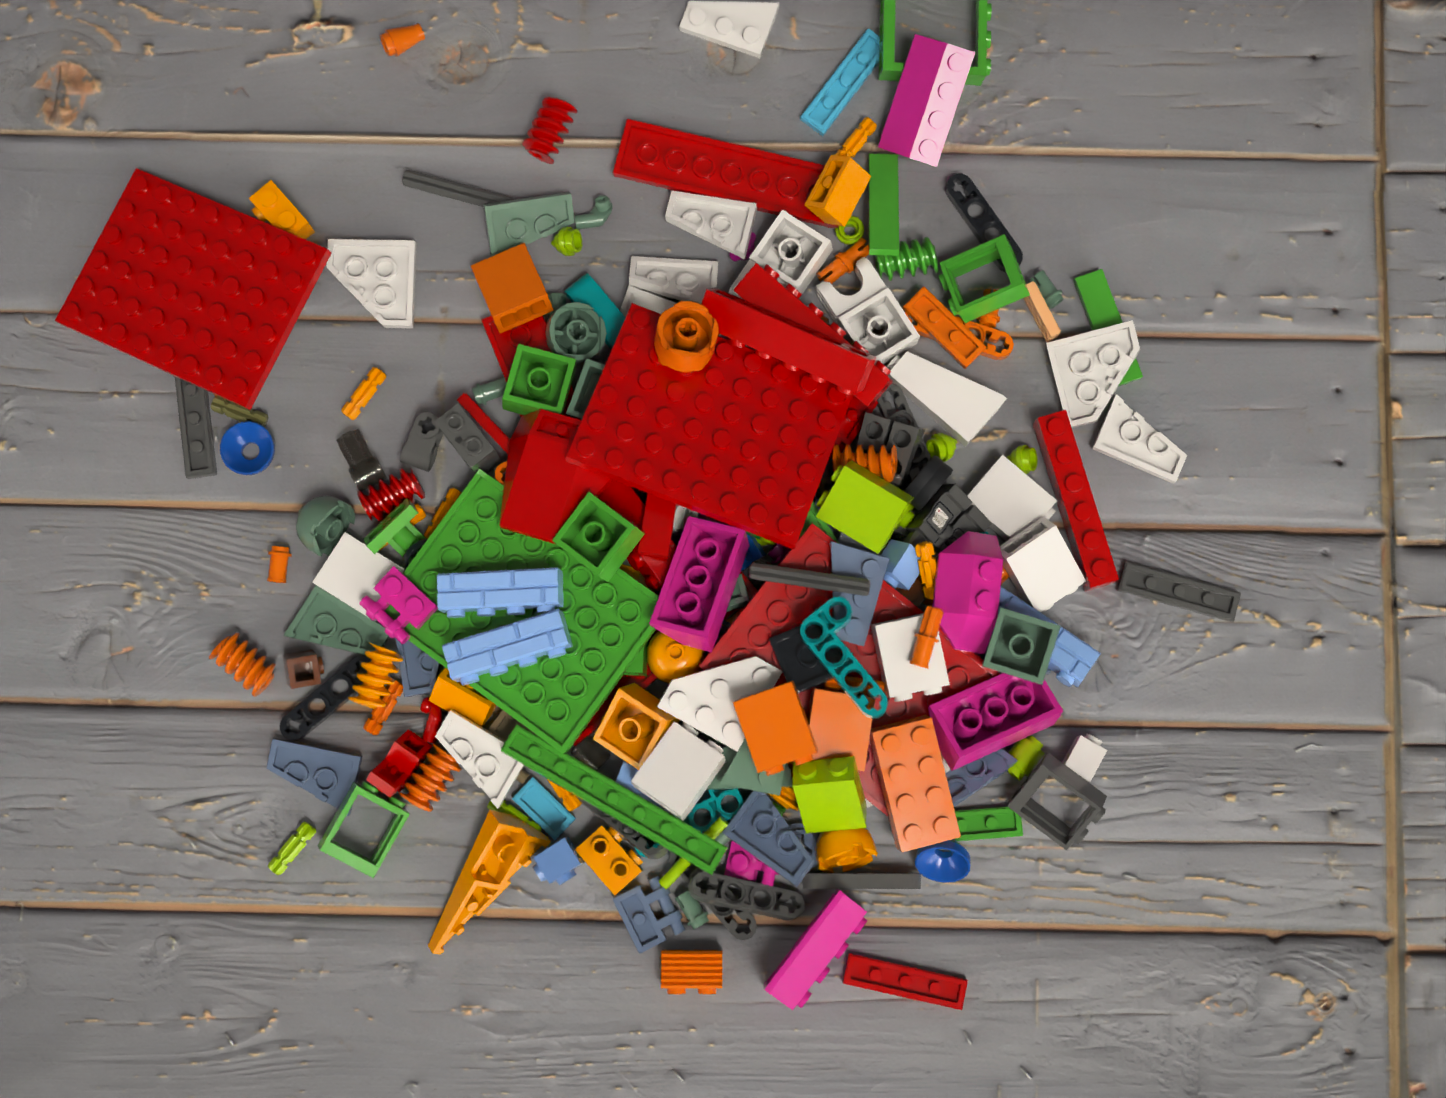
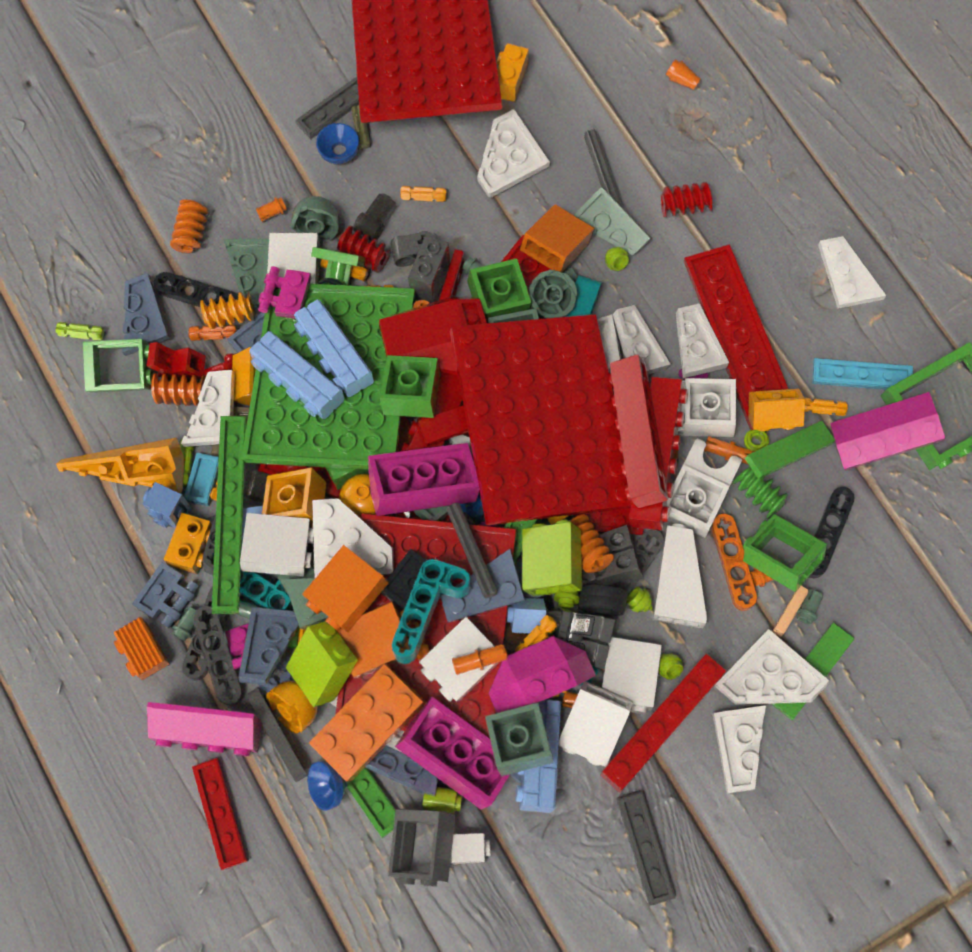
camera: 60 degrees right, 10 degrees down
reddish brown brick [283,649,324,689] -> none
sand green arm [575,195,613,230] -> none
orange brick [654,301,719,372] -> none
lime bar [659,816,729,889] -> none
orange tile [903,286,987,369] -> none

